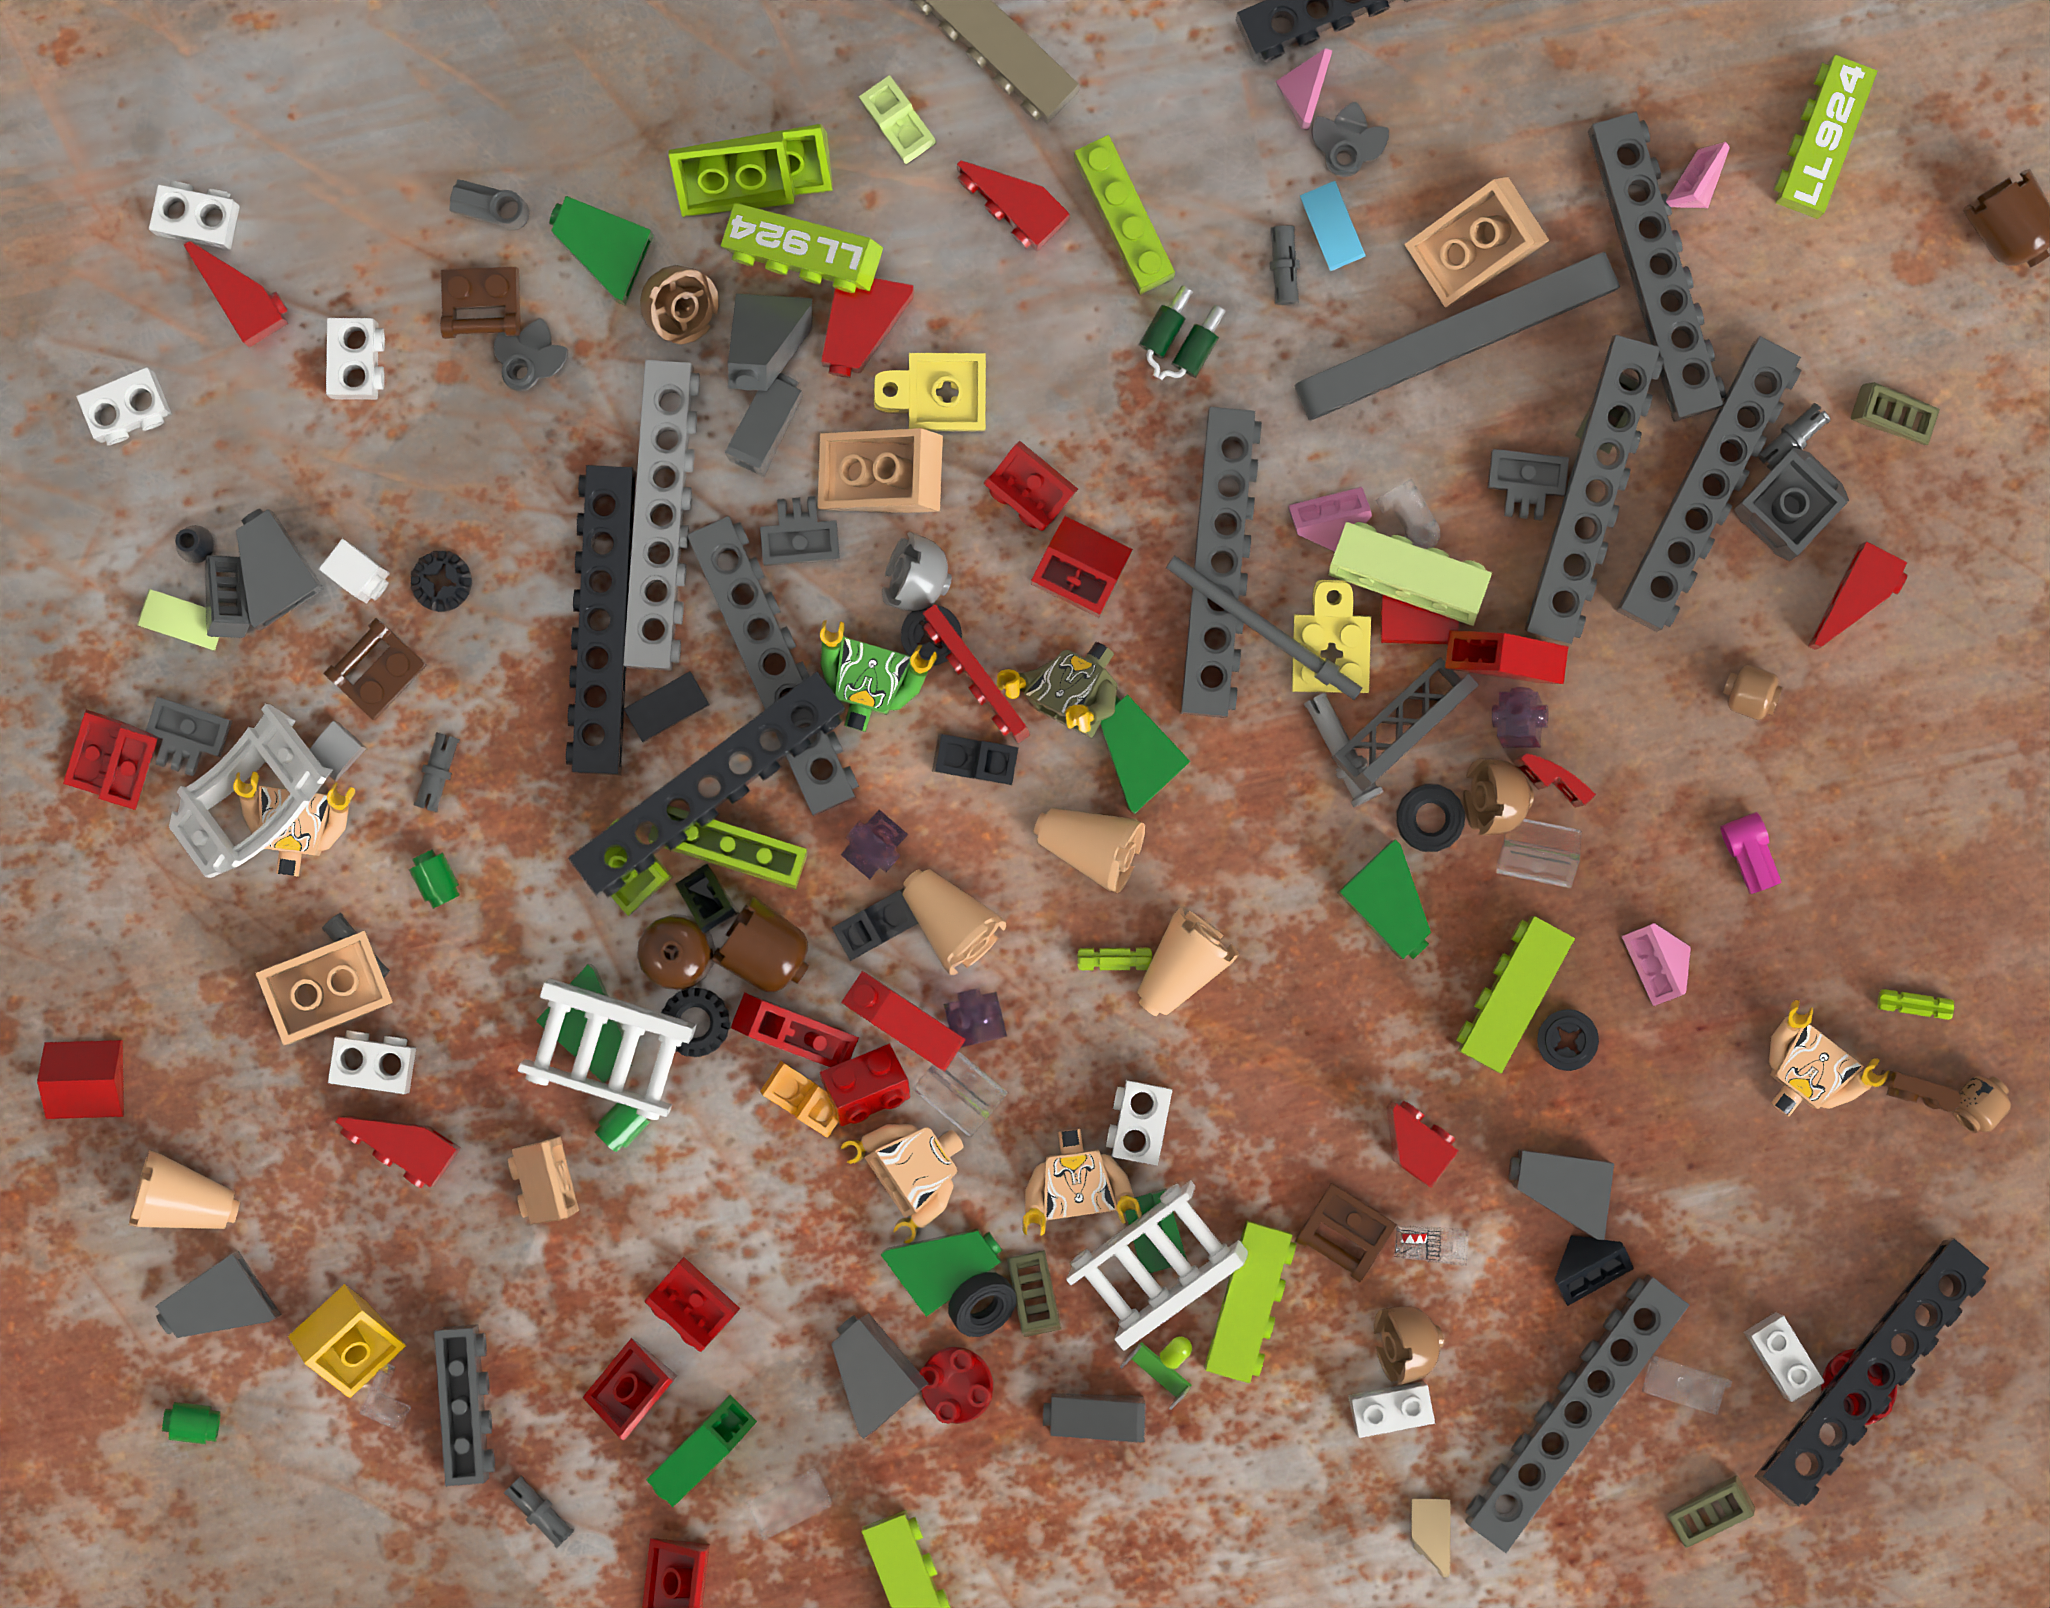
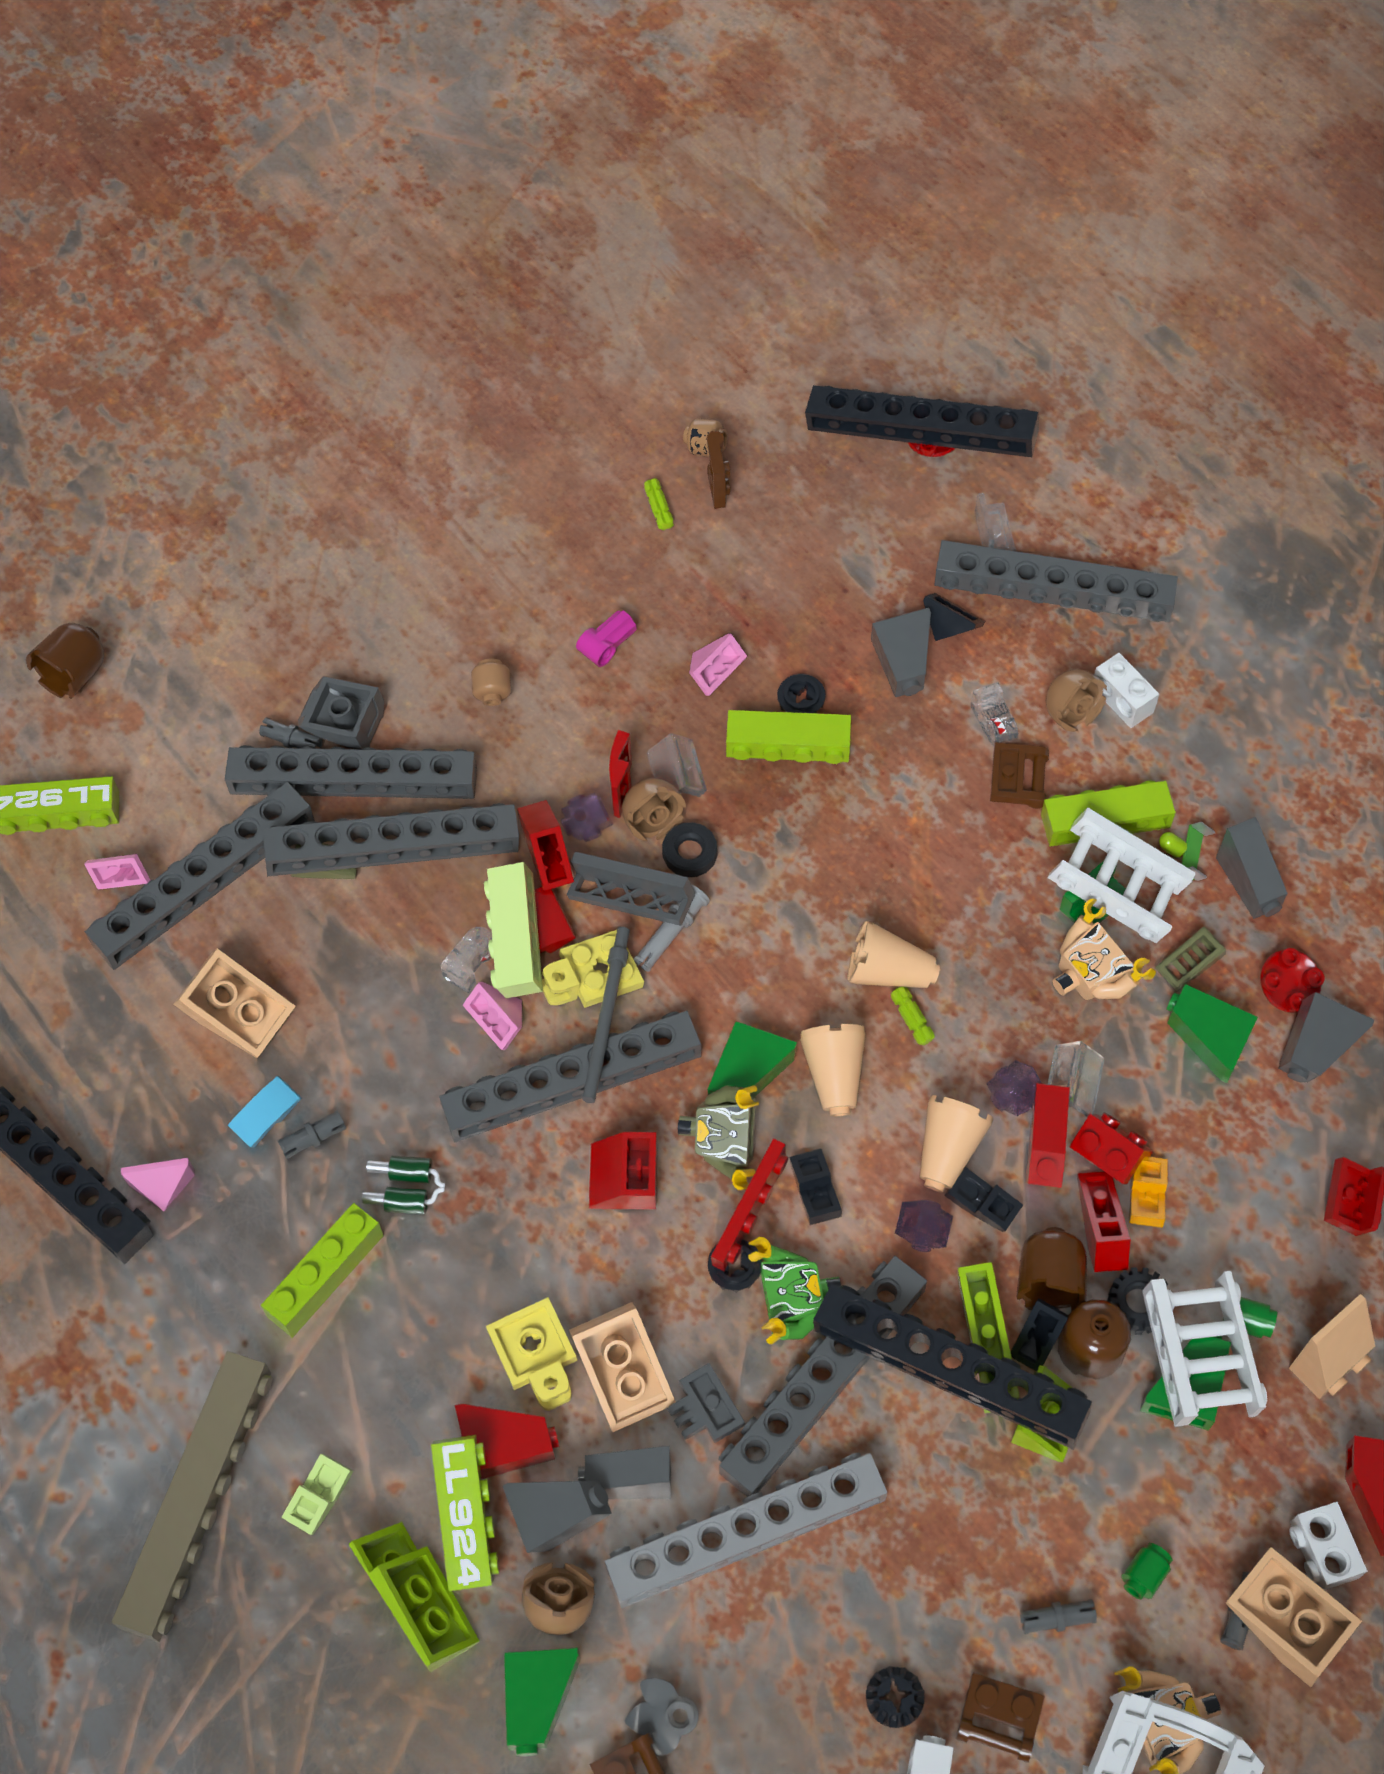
camera: 110 degrees left, 25 degrees down
light grey brick [310,721,367,782] -> none
black brick [566,465,636,775] -> none
black tile [624,671,710,743] -> none
light nougat torso [841,1124,963,1244] -> none
light grey cylinder [882,532,952,611] -> none
black tyre [948,1272,1016,1337] -> none
red slope [957,160,1070,251] -> none
red bracket [984,441,1078,531] -> none
white brick [1106,1080,1172,1166] -> none
dark grey beam [1294,252,1620,421] -> none
dark grey plate [1312,102,1389,177] -> none
green slope [1337,839,1431,959] -> none
red slope [1386,1100,1459,1188] -> none
tan slope [1410,1499,1450,1577] -> none
dark grey hinge [1487,449,1569,520] -> none
olive slope [1667,1475,1755,1548] -> none
white brick [1744,1312,1824,1402] -> none
light nougat torso [1769,1000,1889,1117] -> none
red slope [1808,541,1908,650] -> none
olive slope [1851,382,1940,445] -> none

